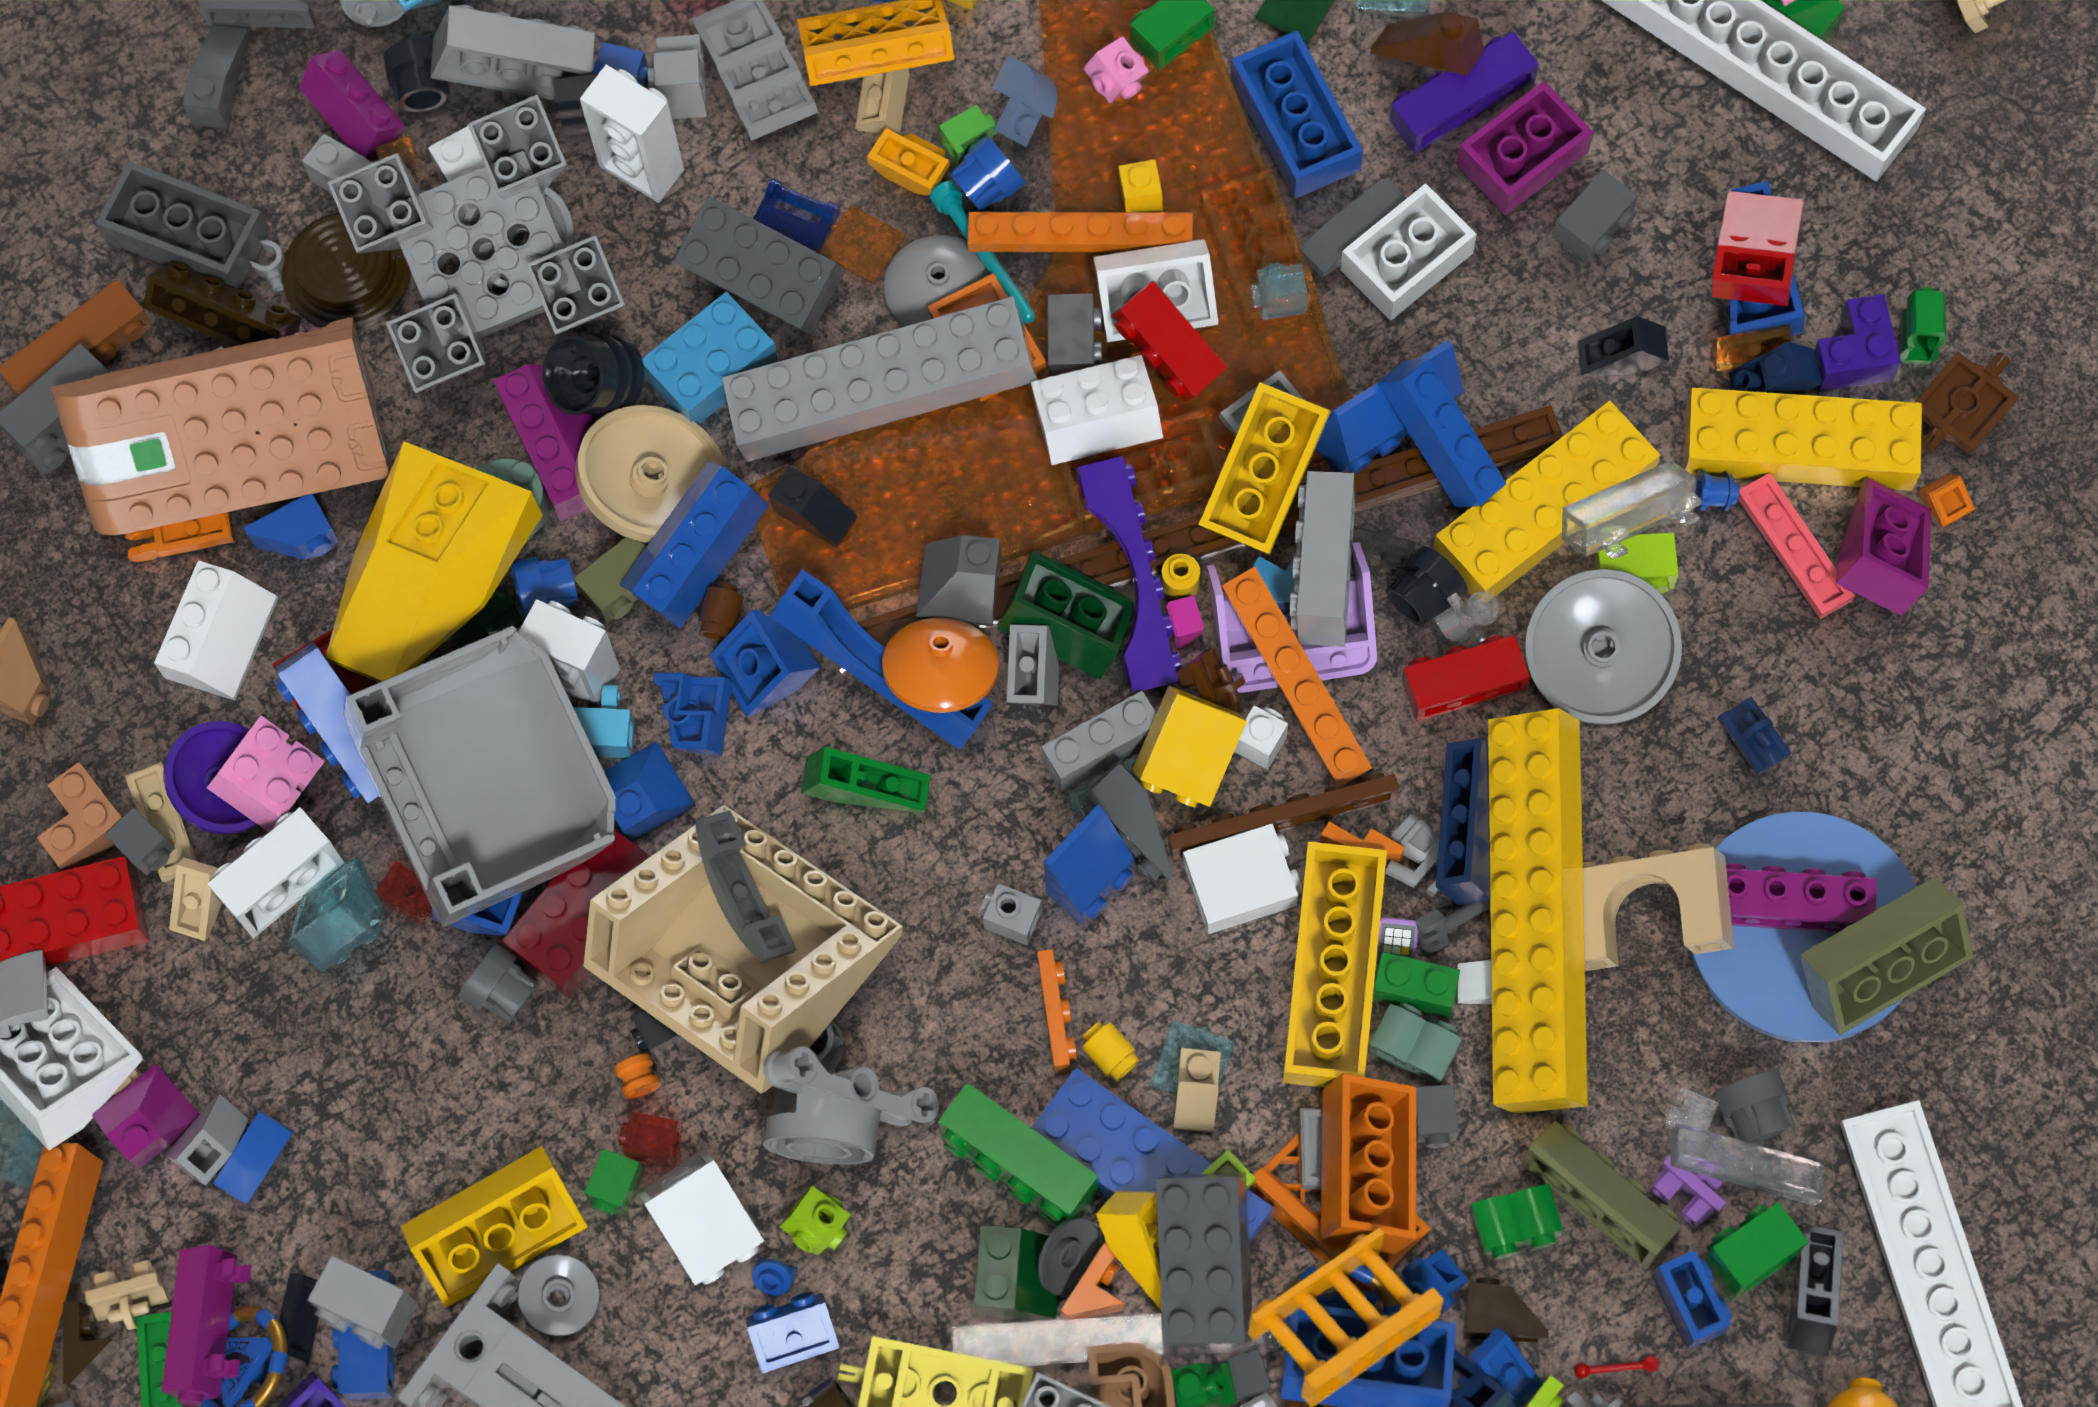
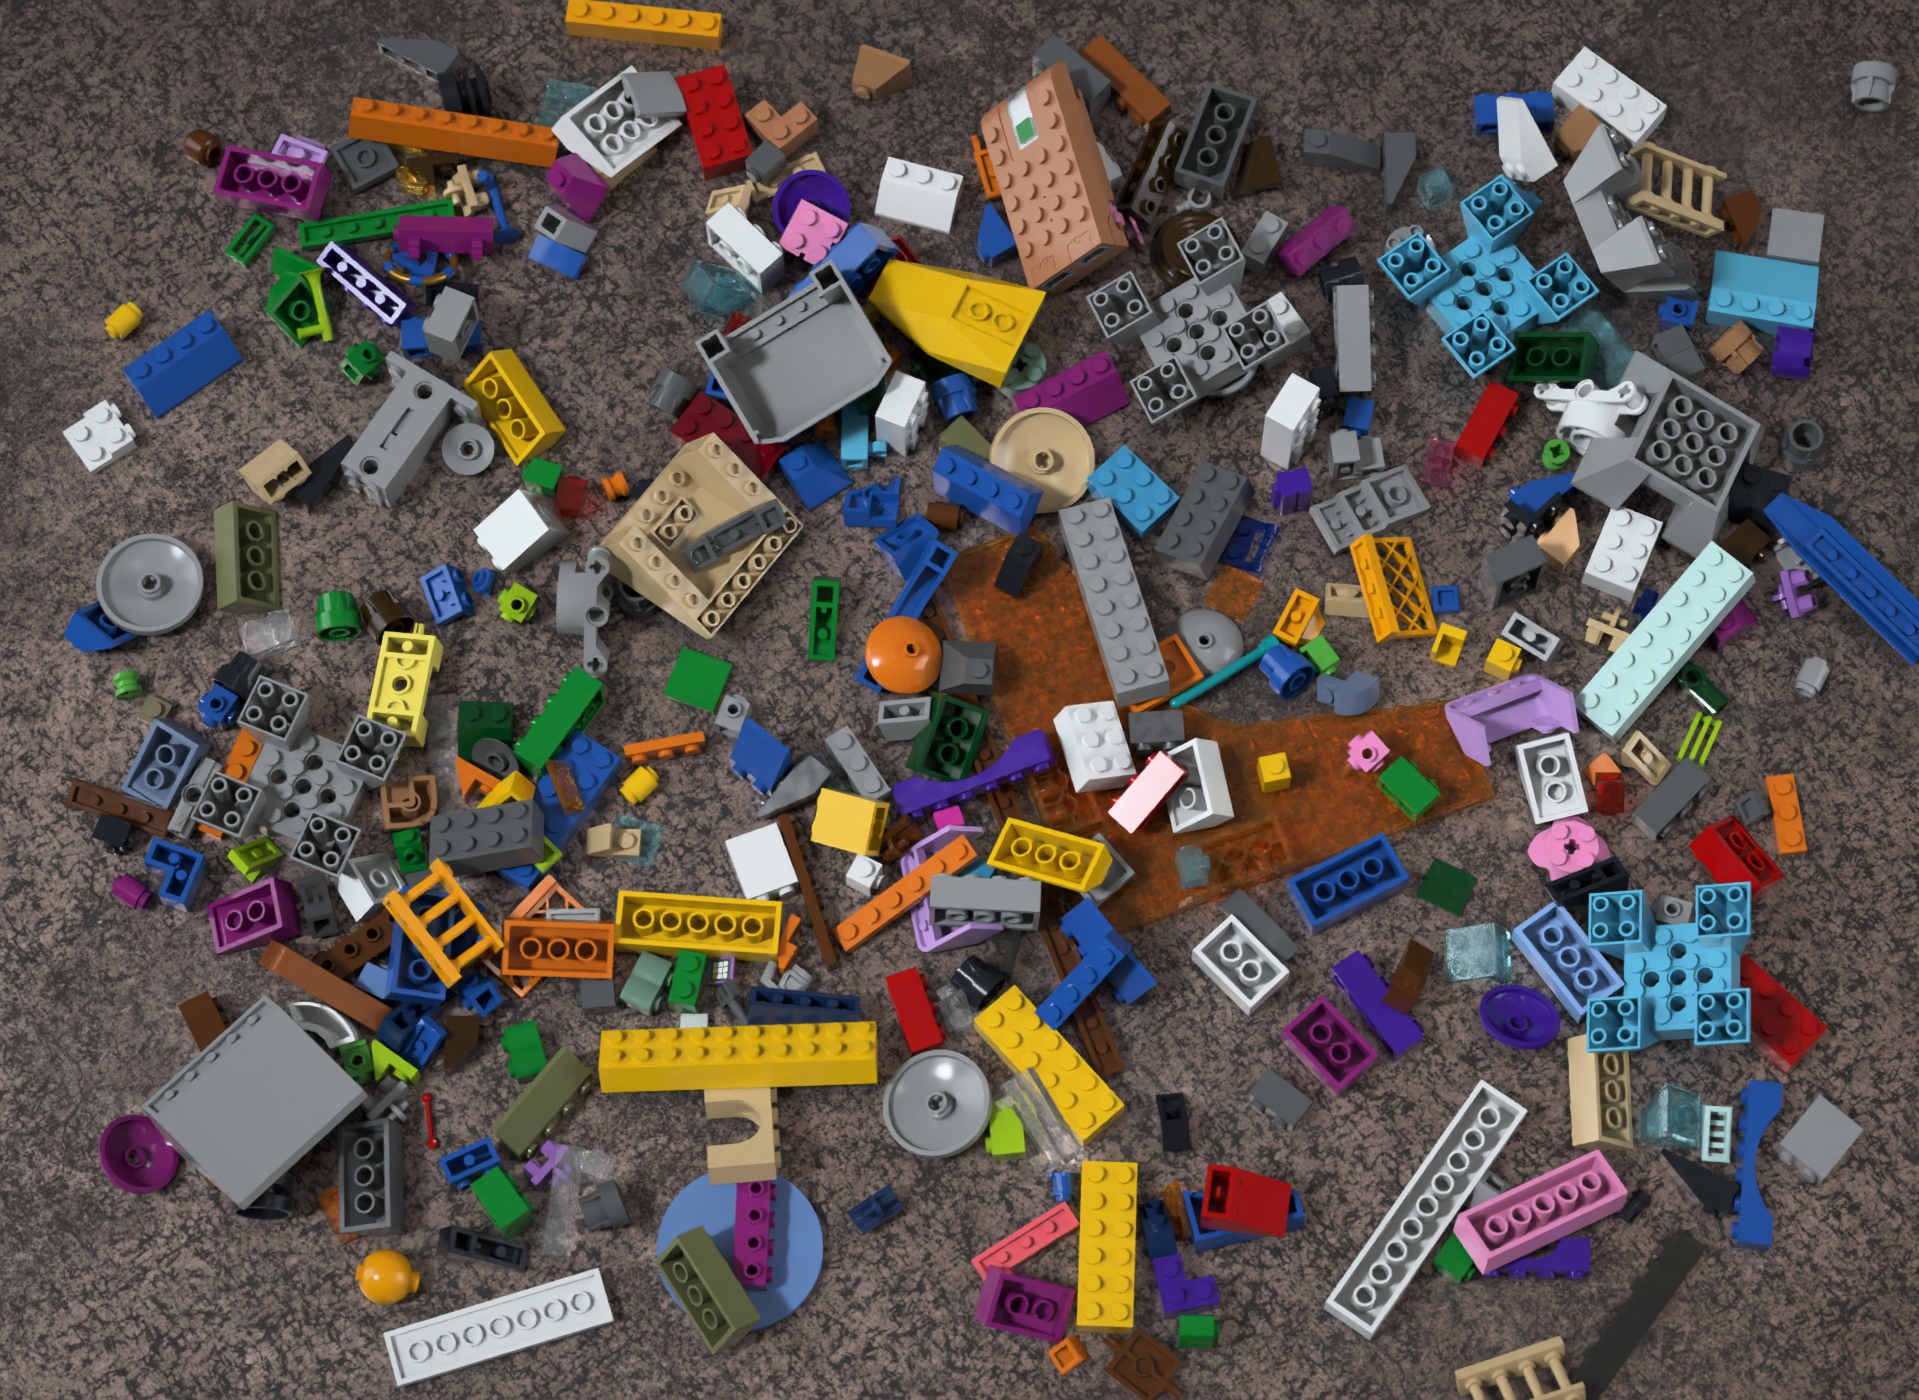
camera: 85 degrees right, 0 degrees up
clear orange slope [375,136,418,168] -> none
black wheel [543,334,645,415] -> none
orange plate [968,212,1193,252] -> none
yellow brick [1162,554,1200,601] -> none
none -> clear yellow arm [396,166,430,196]
none -> blue piece [477,171,520,244]
none -> clear orange slope [545,759,585,817]
none -> green tile [663,647,733,715]
none -> dark brown slope [1232,135,1282,200]
none -> dark purple brick [1270,467,1313,516]

